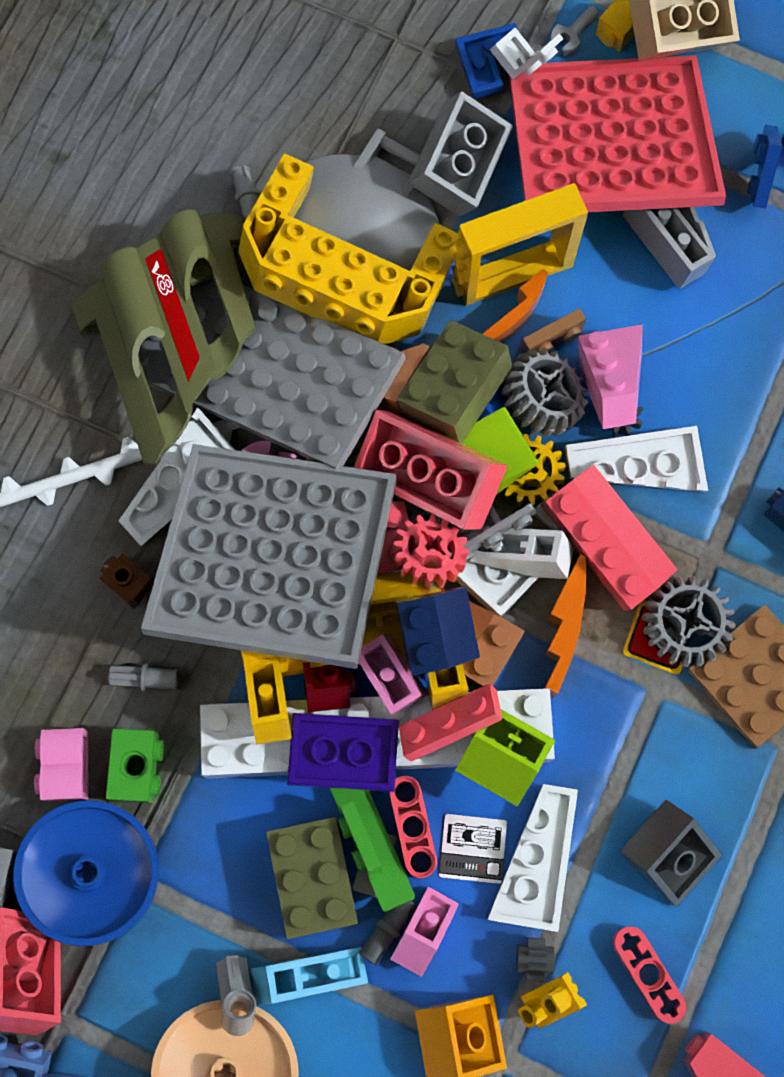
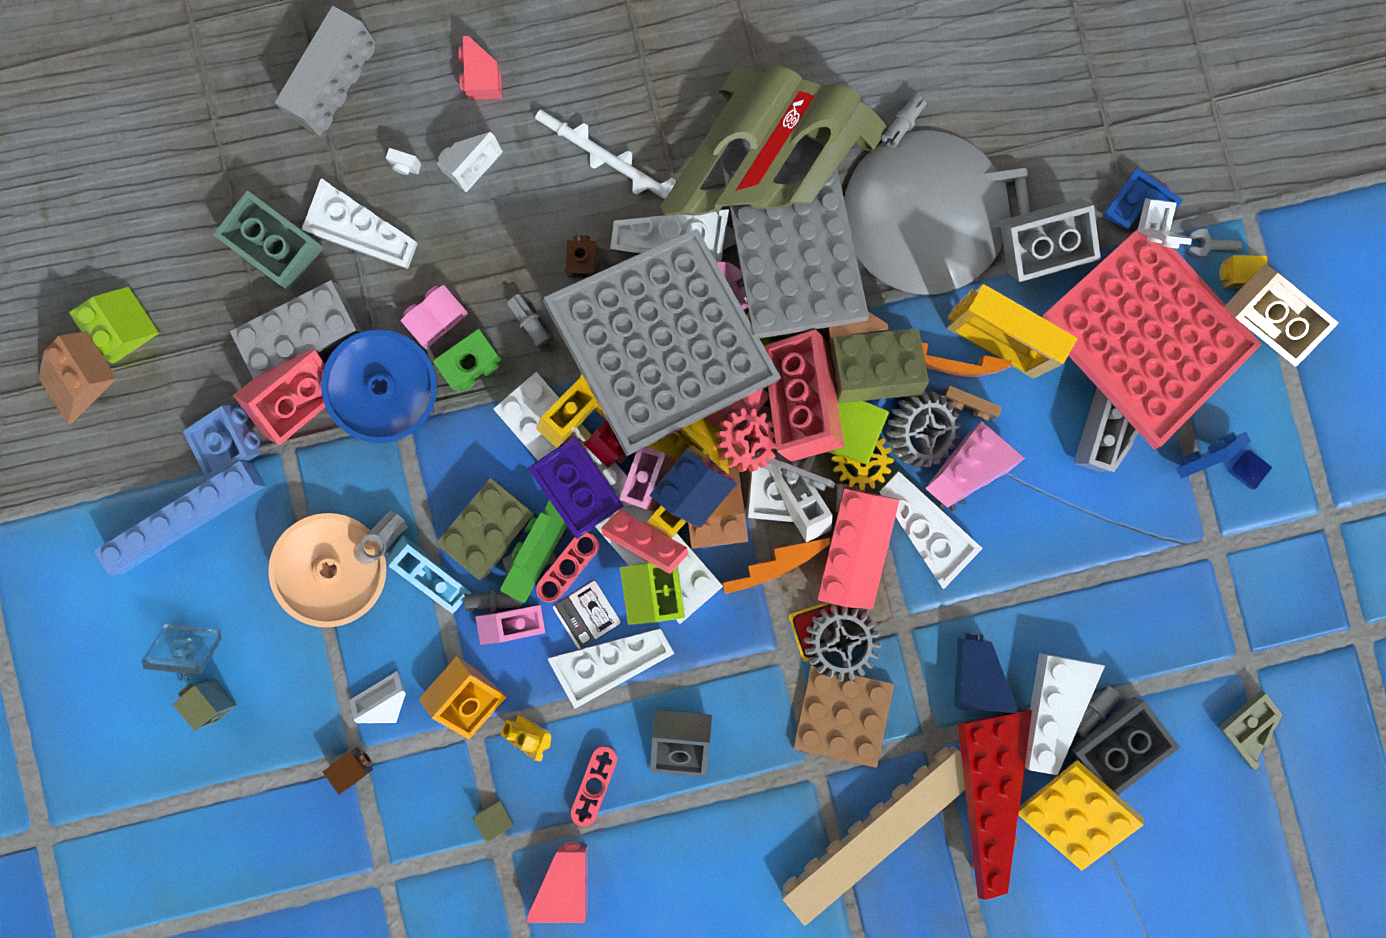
camera: 60 degrees right, 10 degrees up
yellow wedge [238,153,458,344] -> none
dark grey gear [516,937,555,982] -> none

